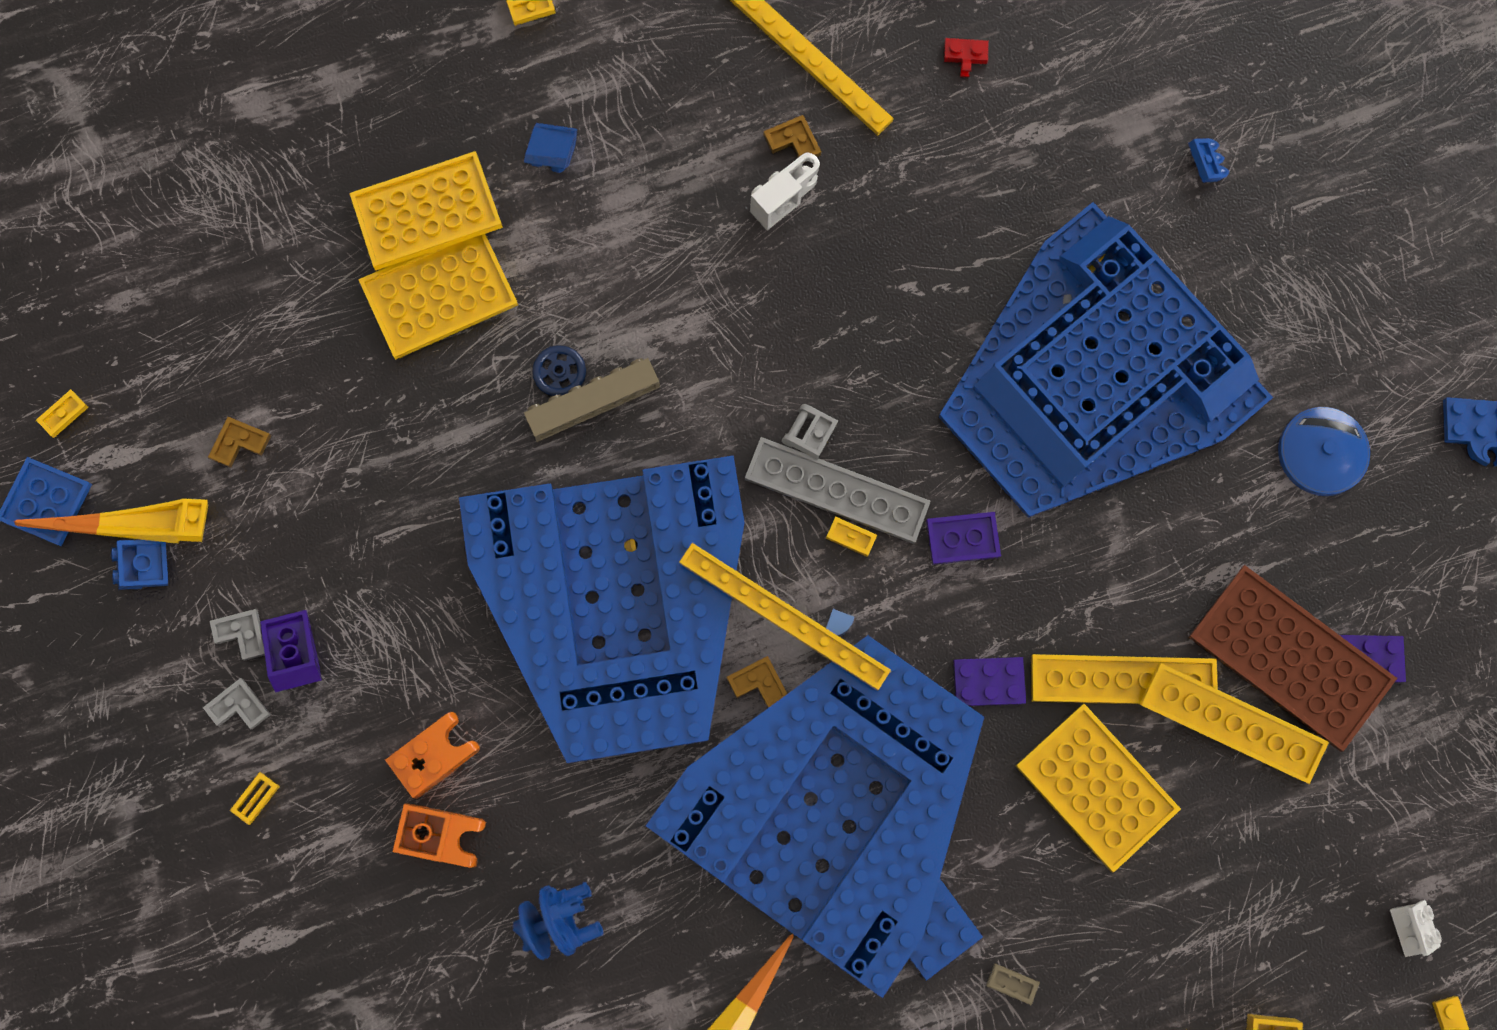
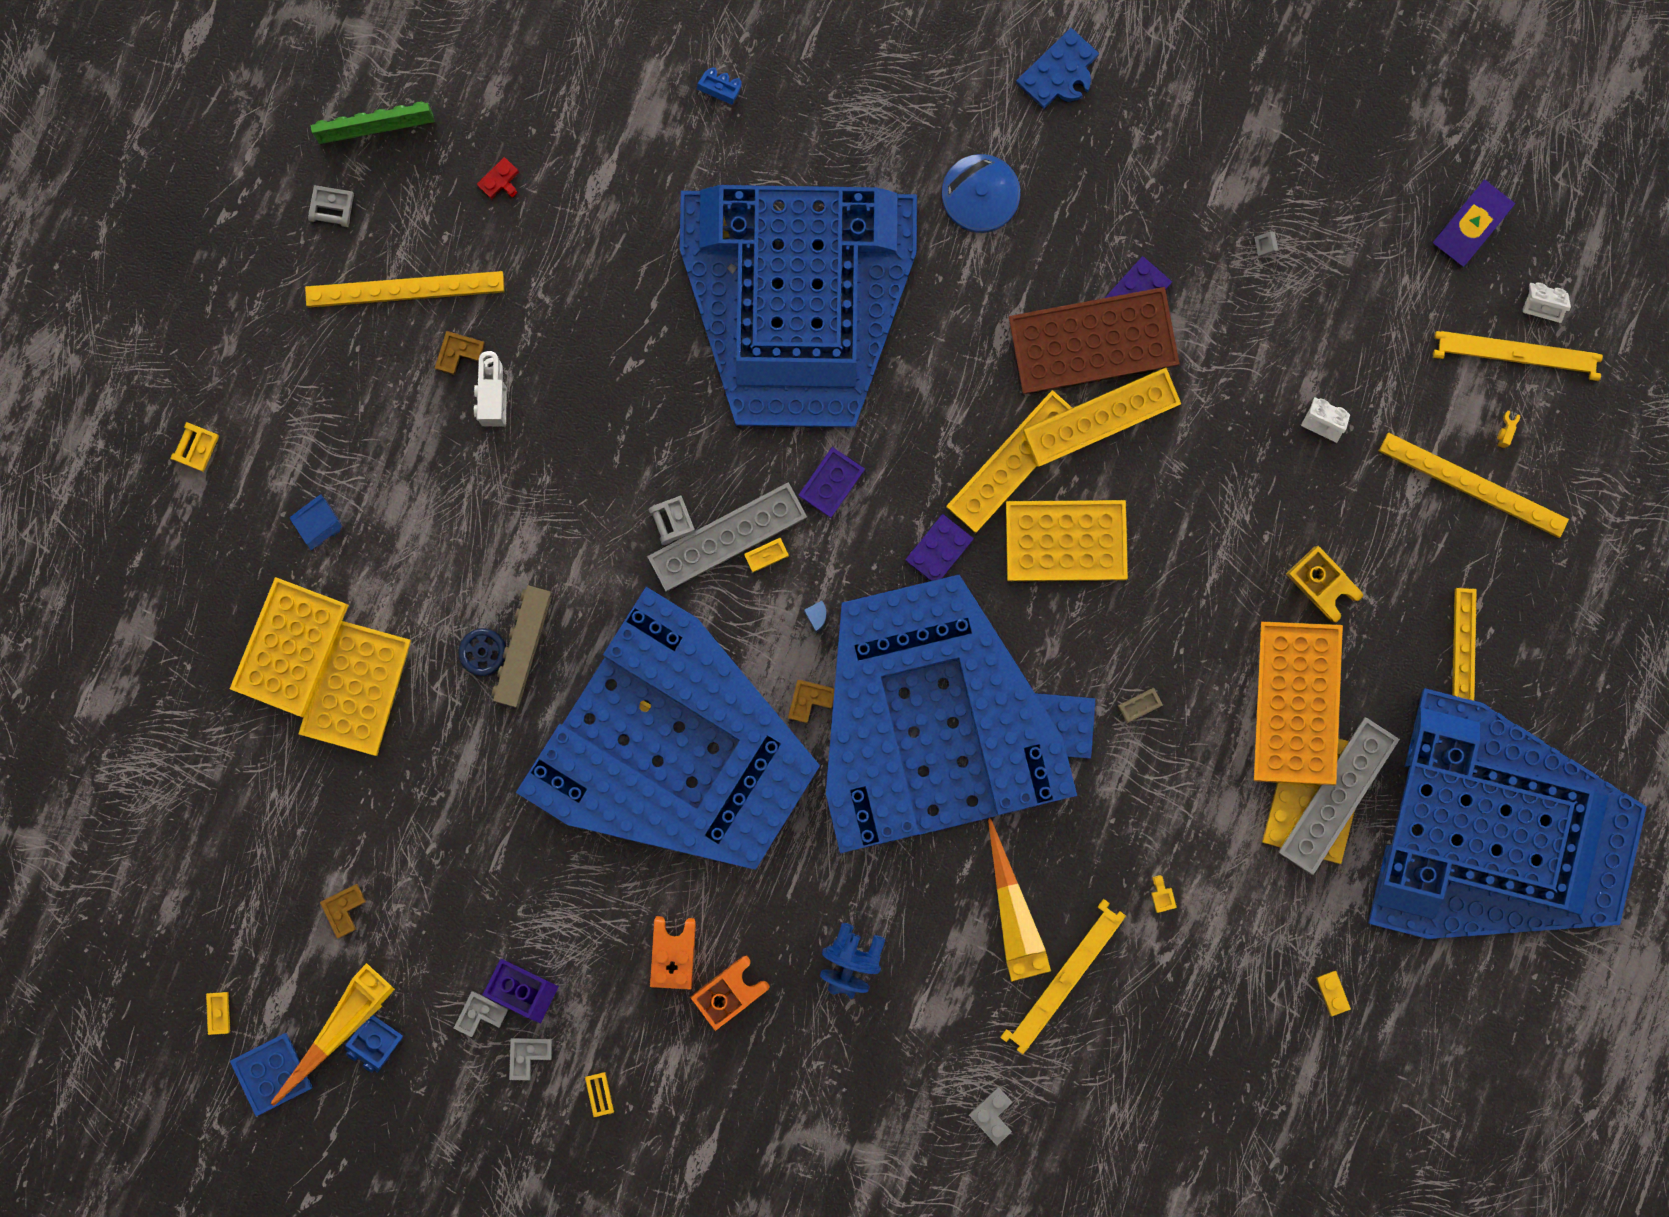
camera: 45 degrees left, 5 degrees up
yellow plate [679,543,891,691] -> none

